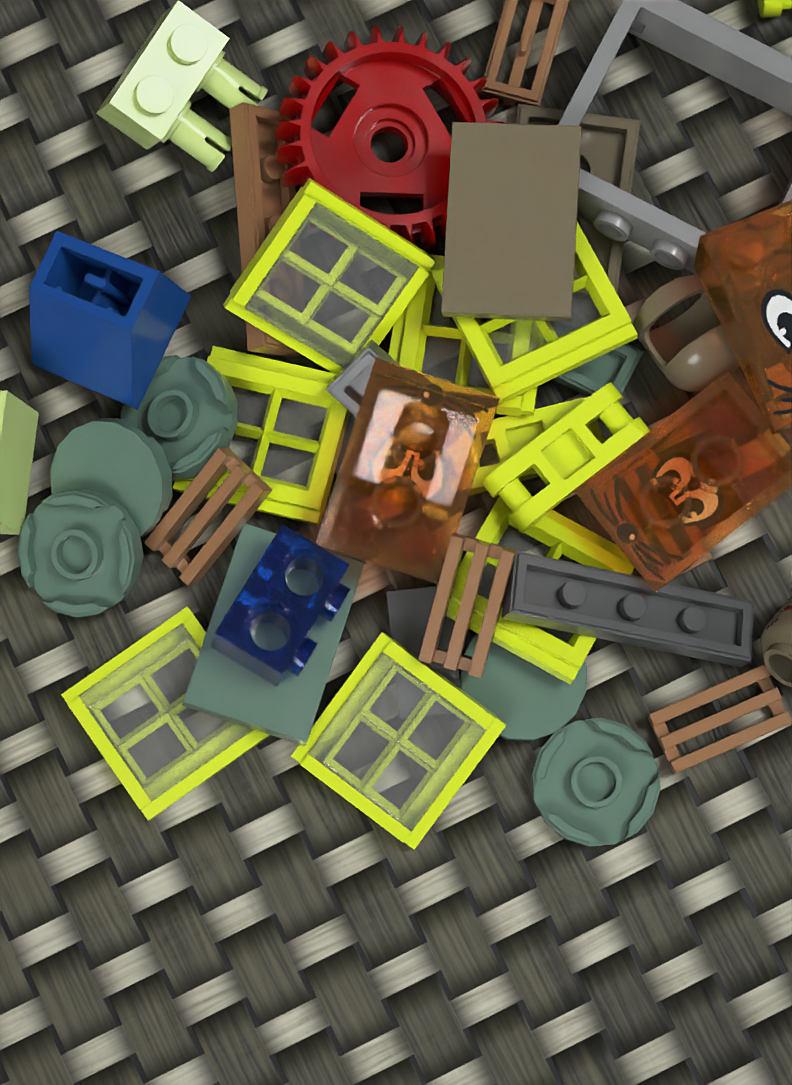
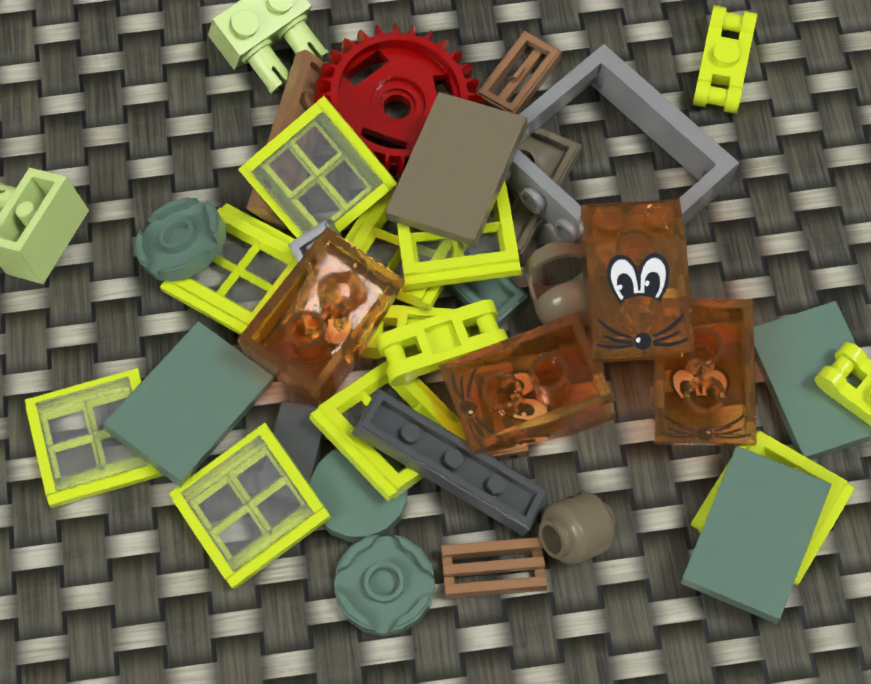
camera: 20 degrees right, 15 degrees down
sand green tile [17,488,144,617] -> none
blue slope [29,231,191,410] -> none
sand green tile [50,418,173,538] -> none
medium nougat tile [144,447,272,586] -> none
clear blue brick [211,524,351,687] -> none
medium nougat tile [418,532,517,678] -> none

